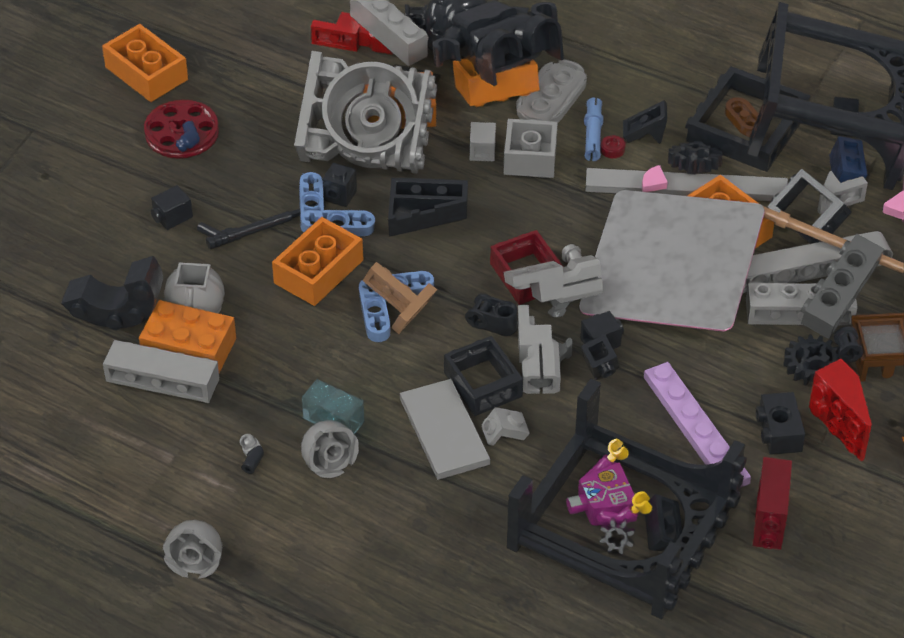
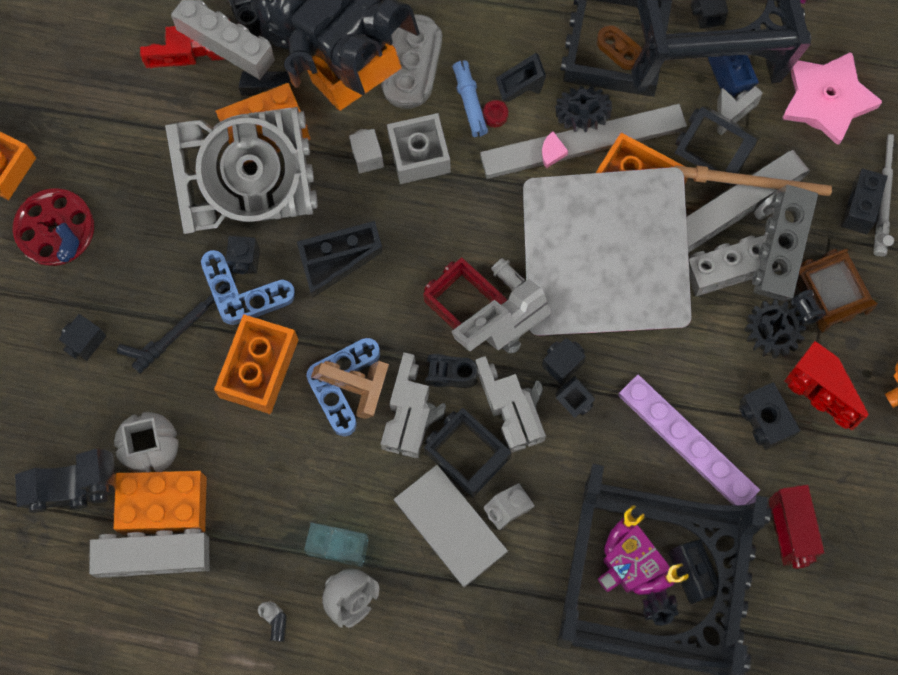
camera: 15 degrees left, 25 degrees up
none -> light grey plate [381,353,446,458]

